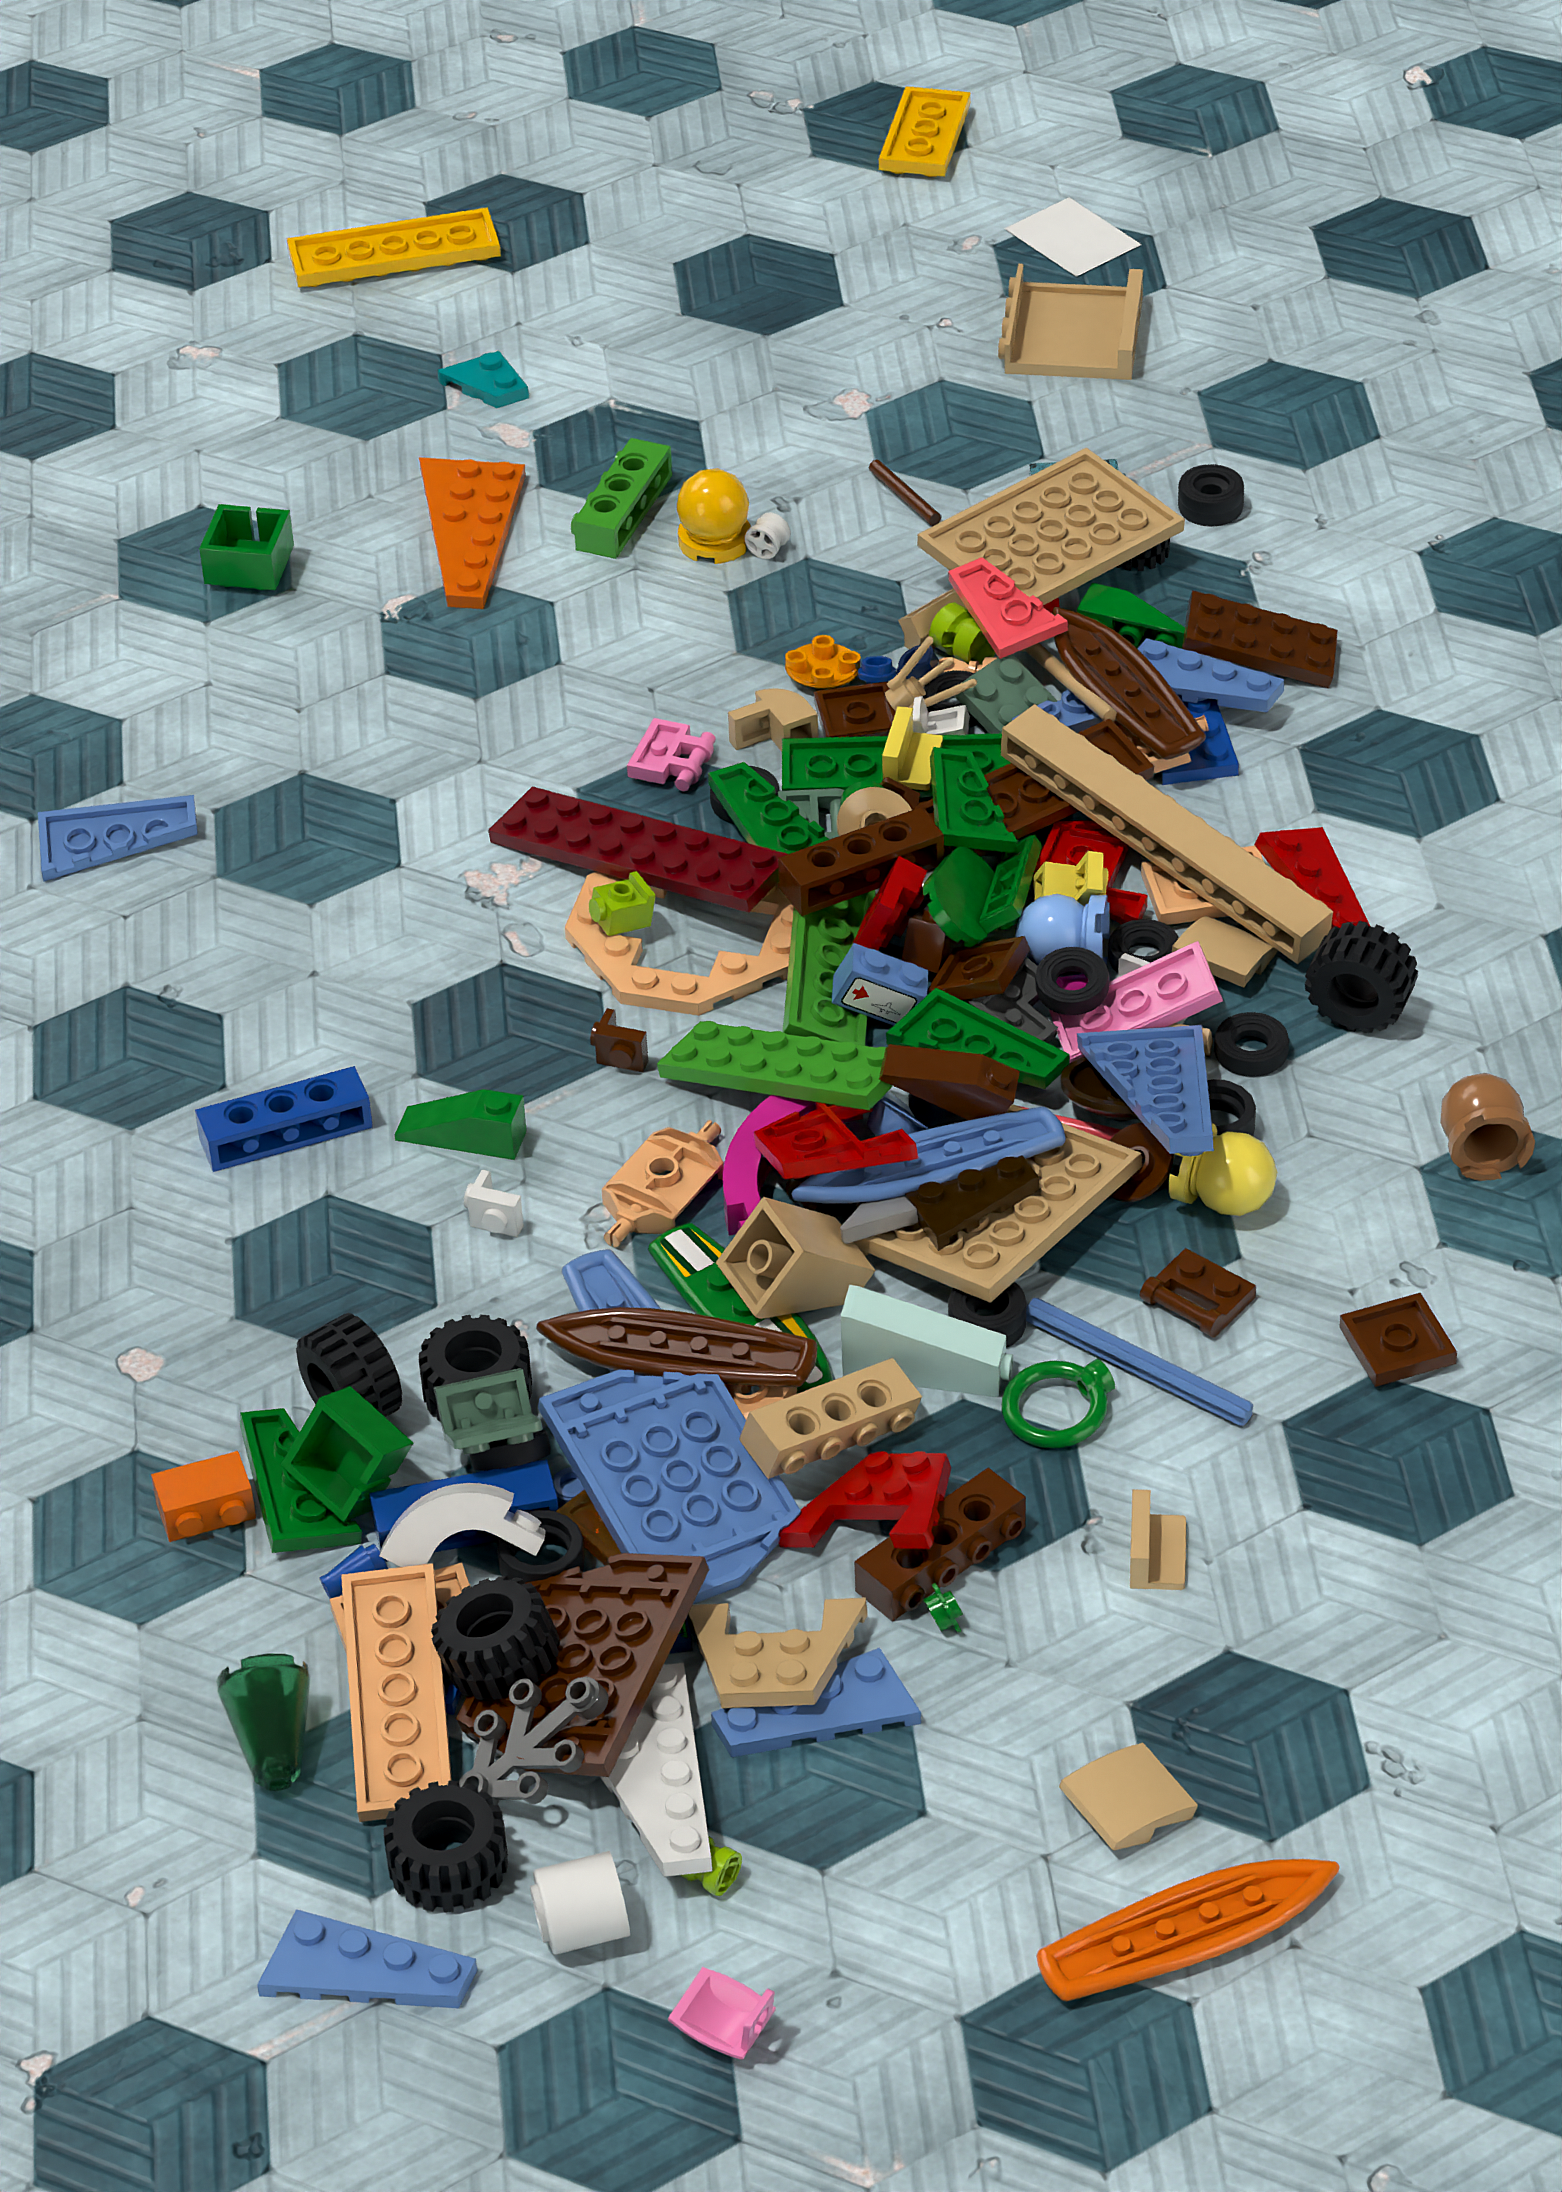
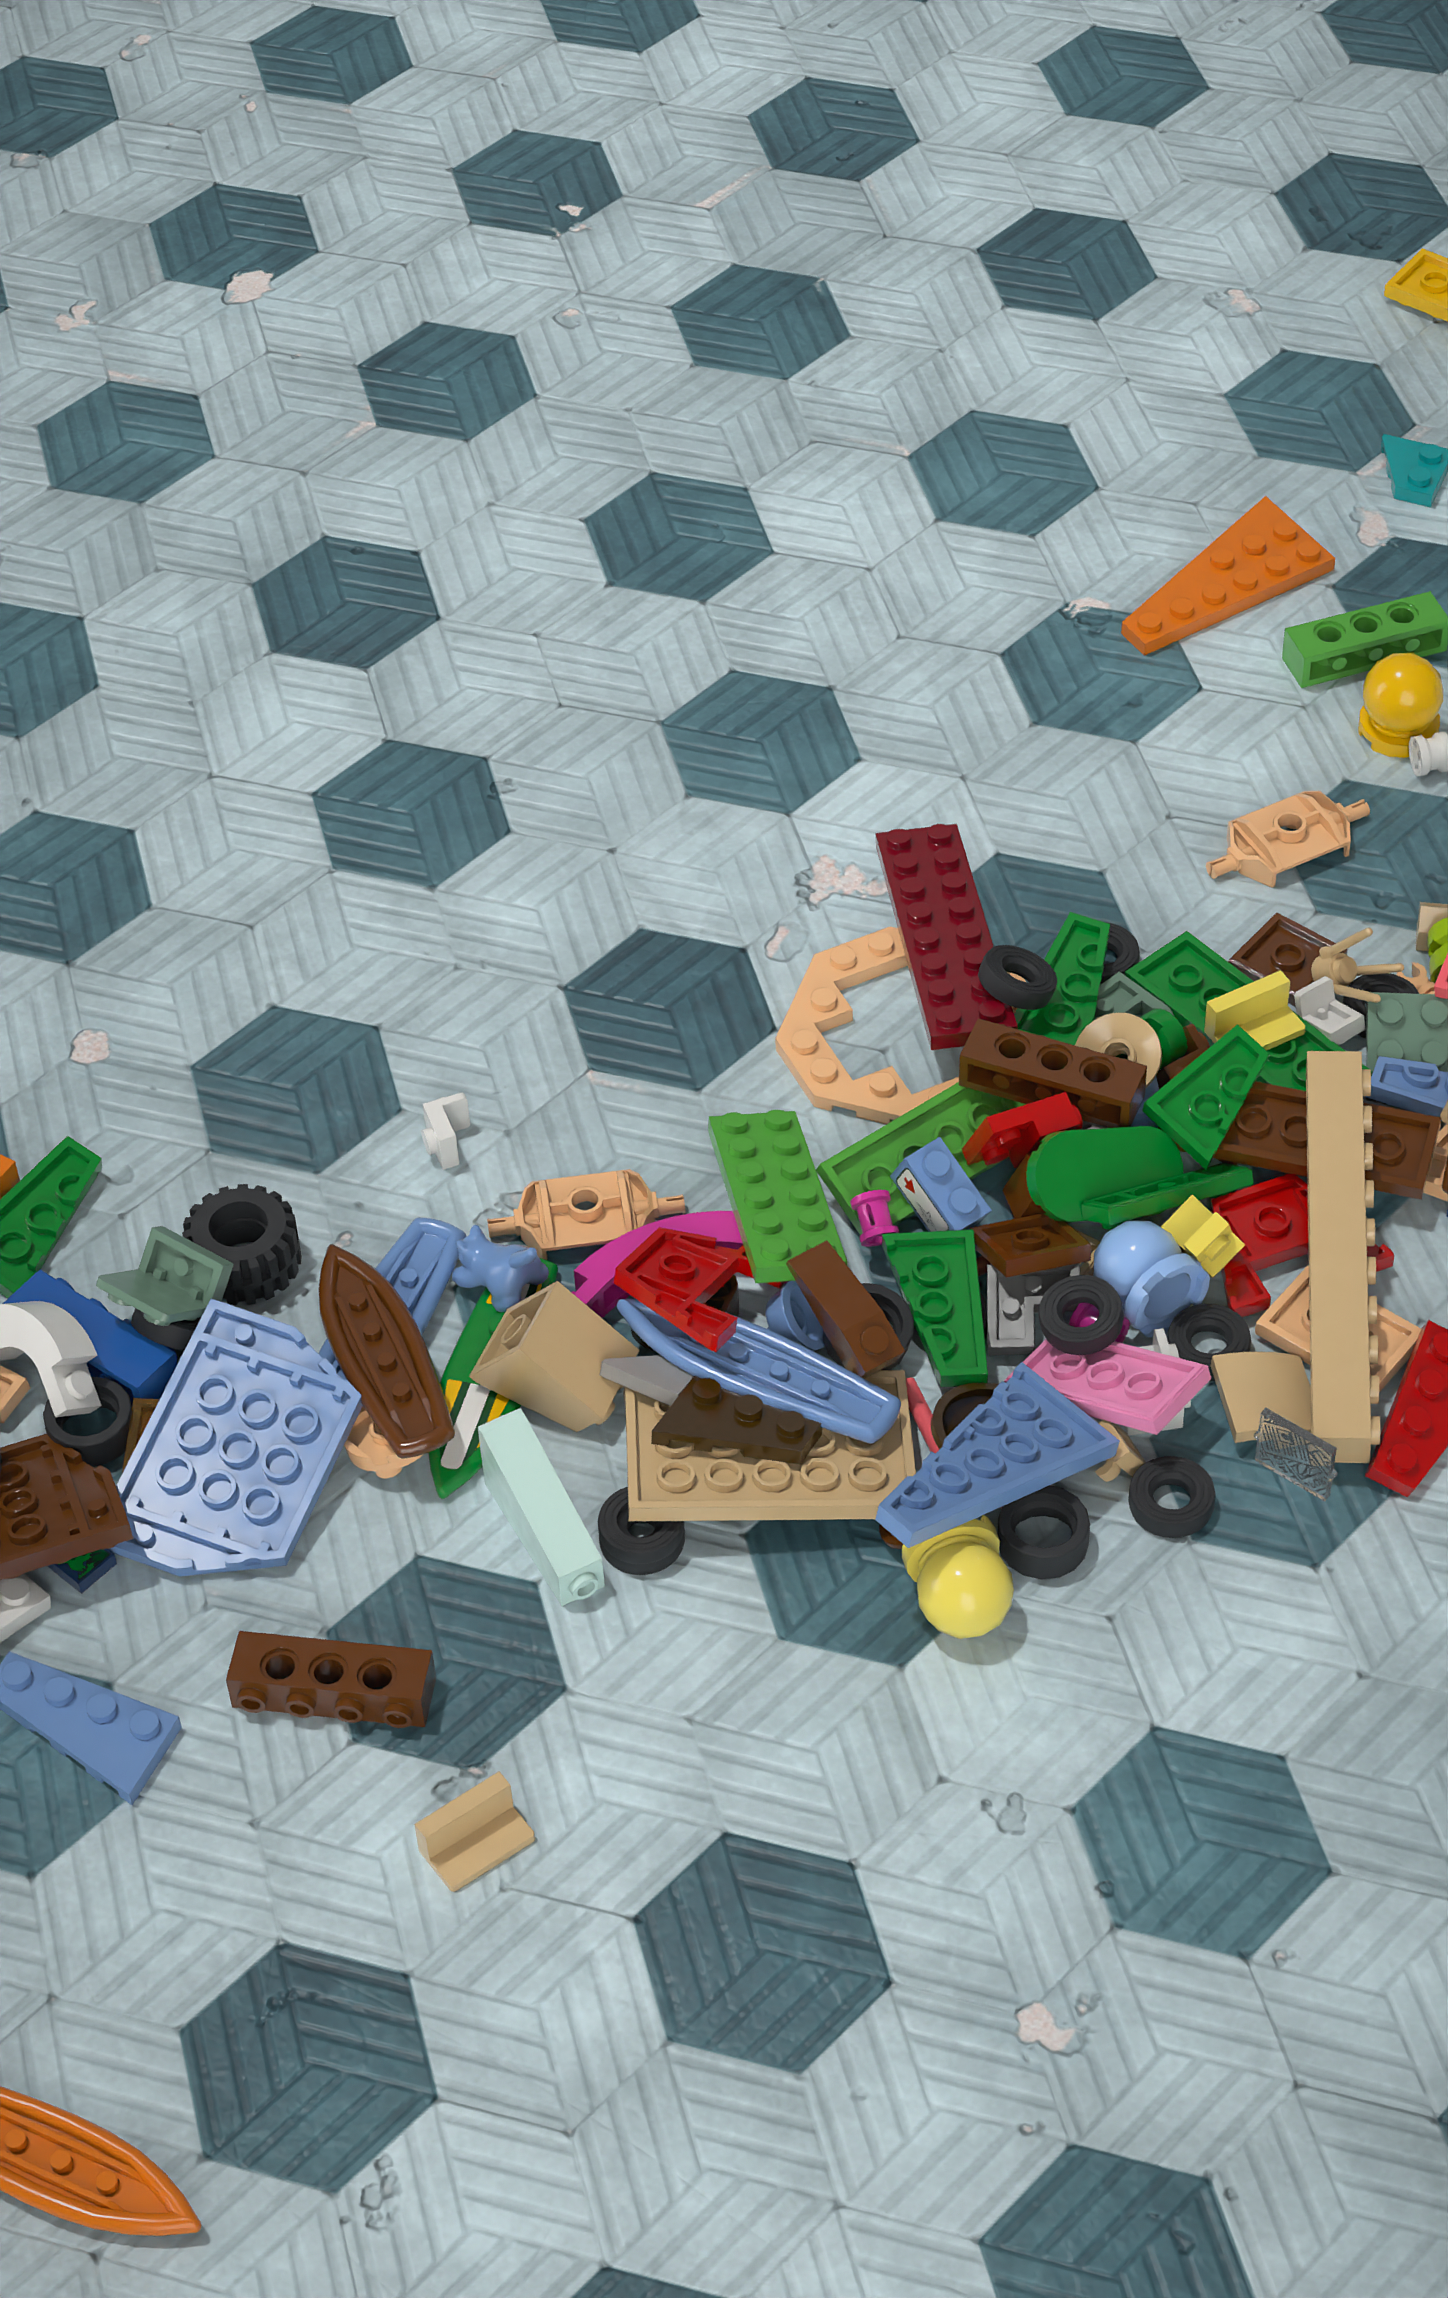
camera: 50 degrees right, 5 degrees up
medium blue wing [38,795,198,882] -> none
blue brick [195,1066,373,1172] -> none
green piece [199,504,294,590] -> none
green piece [281,1386,414,1522] -> none
black tyre [296,1313,403,1417] -> none
green slope [394,1089,527,1160] -> none
lime brick [589,871,656,936] -> none
reddish brown bracket [590,1008,649,1072] -> none
bright pink plate [627,718,716,791] -> none
tan wing [688,1598,868,1708] -> none
tan brick [728,688,818,752] -> none
tan brick [739,1358,922,1479] -> none
red wing [778,1451,952,1549] -> none
light orange dish [785,635,861,688] -> none
blue plate [858,656,896,684] -> none
dark blue tile [896,645,938,679] -> none
green plate [923,1583,963,1633] -> none
green piece [1001,1359,1115,1448] -> none
medium blue axle [1026,1298,1253,1426] -> none
tan slope [1059,1743,1198,1851] -> none
reddish brown plate [1140,1248,1256,1338] -> none
black tyre [1305,921,1418,1033] -> none
reddish brown plate [1339,1292,1457,1387] -> none
medium nougat tile [1440,1073,1535,1181] -> none
none -> medium blue animal [452,1225,549,1312]
none -> dark pink bush [850,1190,900,1247]
none -> black tyre [978,945,1057,1010]
none -> light nougat plate [1206,791,1370,888]
none -> clear piece [1254,1407,1338,1501]

